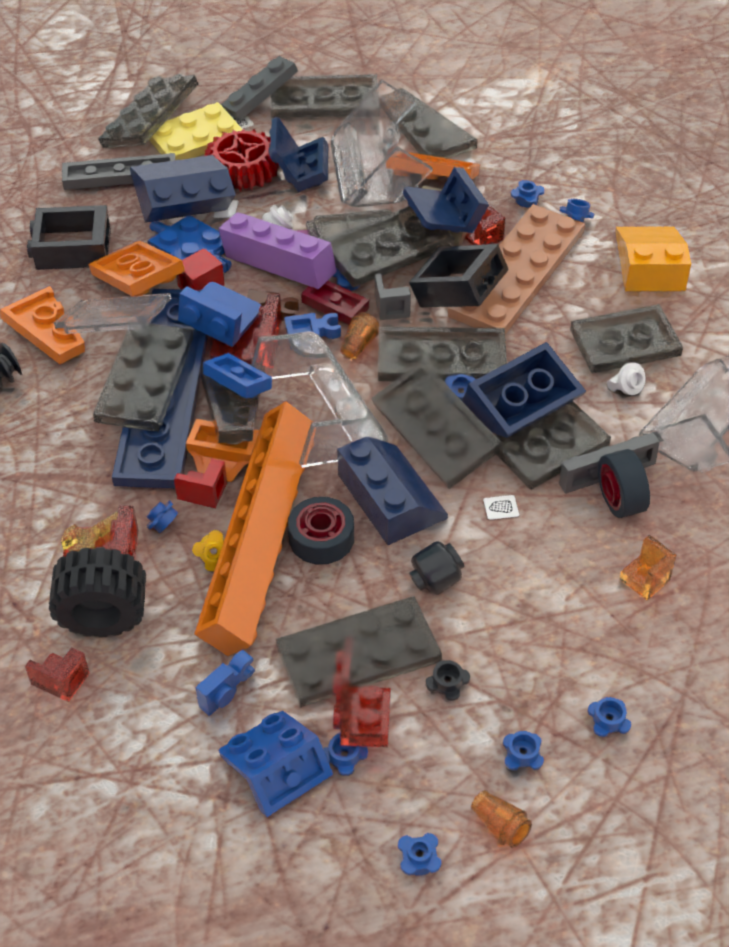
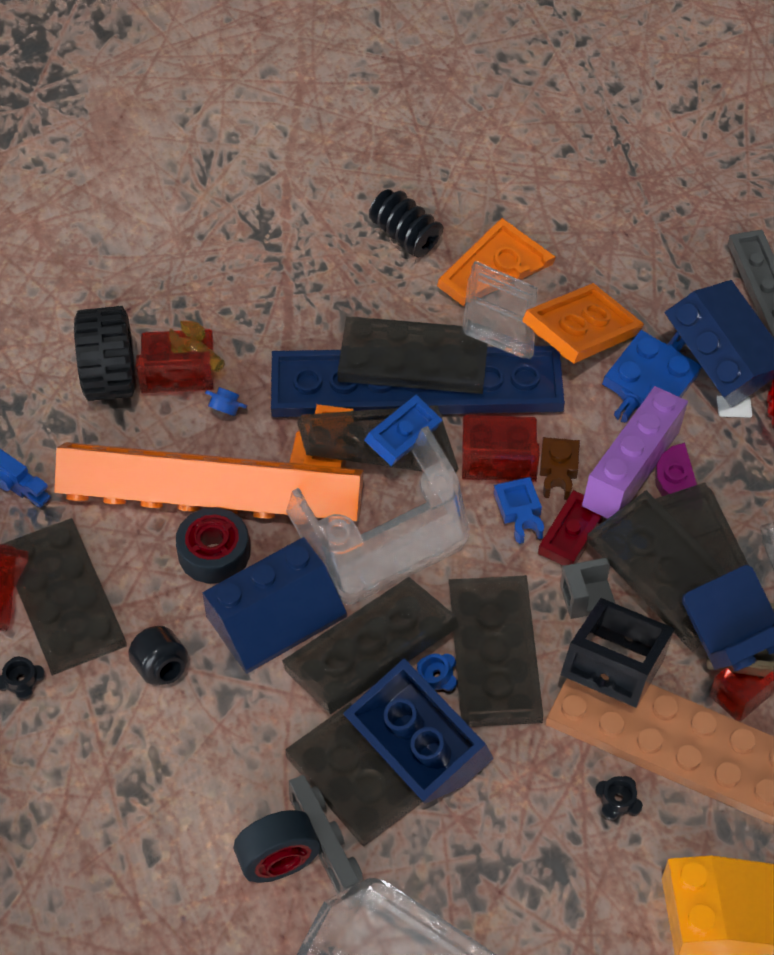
camera: 85 degrees right, 5 degrees up
clear red panel [25,647,90,702] -> none
black window [27,205,111,270] -> none
red panel [174,458,227,509] -> none
red panel [176,249,225,290] -> none
blue bracket [178,282,262,347] -> none
yellow plate [192,530,225,572] -> none
white plate [262,205,293,229] -> none
clear orange cone [340,312,380,360] -> none
white sticker [483,495,519,520] -> none
clear smoke plate [570,304,683,374] -> none
white plate [607,363,645,395] -> none
clear orange panel [620,535,677,600] -> none
none -> black plate [595,776,643,820]

